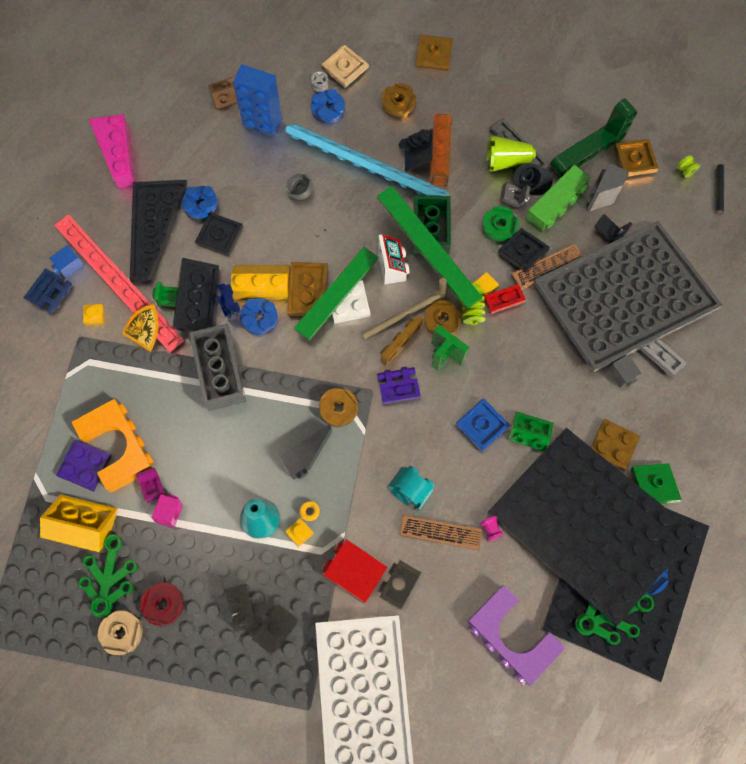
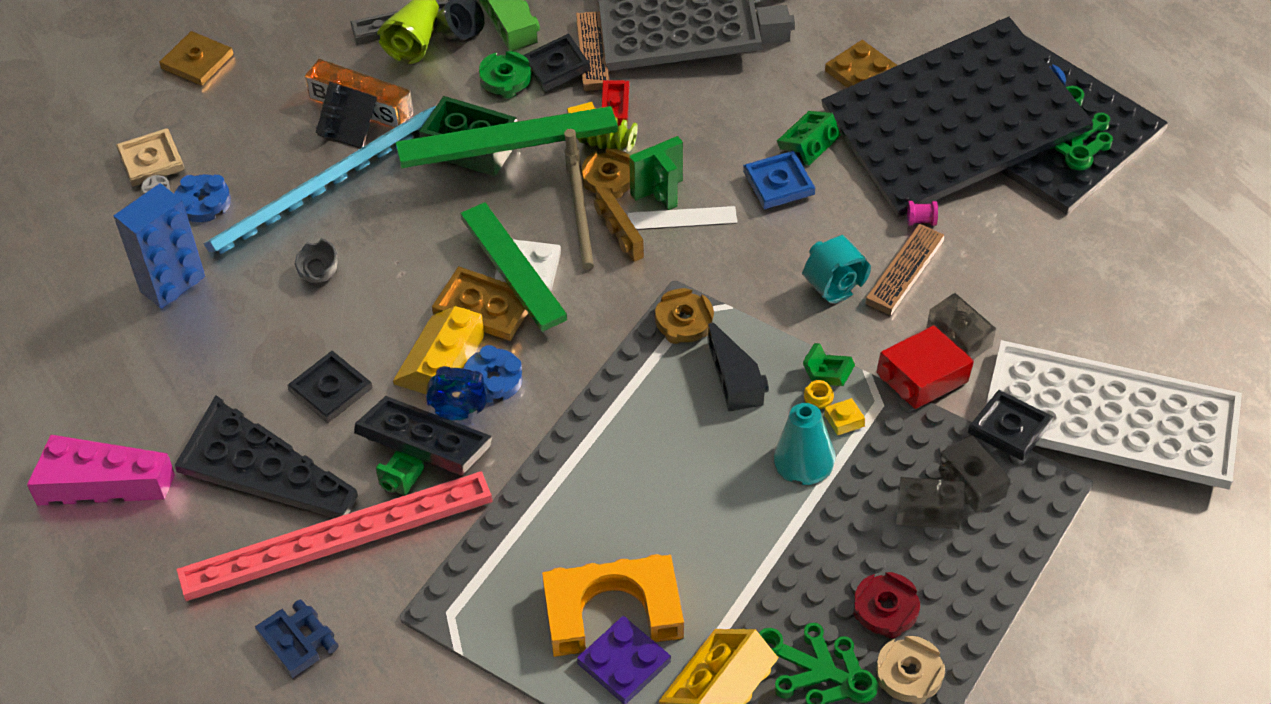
camera: 65 degrees left, 20 degrees down
blue brick [49,245,84,279] -> none
yellow plate [83,304,104,325] -> none
clear yellow shield [122,304,159,352] -> none
magenta bracket [136,468,166,503] -> none
dark pink brick [152,494,183,528] -> none
blue plate [181,186,218,219] -> none
dark grey brick [189,324,247,411] -> none
medium nougat bracket [208,76,237,109] -> none
dark purple plate [377,367,421,405] -> none
slope [378,235,409,284] -> none
pearl gold plate [382,83,416,118] -> none
medium lavender arch [467,585,565,685] -> none
flat silver bracket [500,182,530,208] -> none
green plate [631,463,682,504] -> none
none -> white sticker [628,206,737,229]
none -> green bracket [803,343,855,386]
none -> black tile [968,390,1054,461]

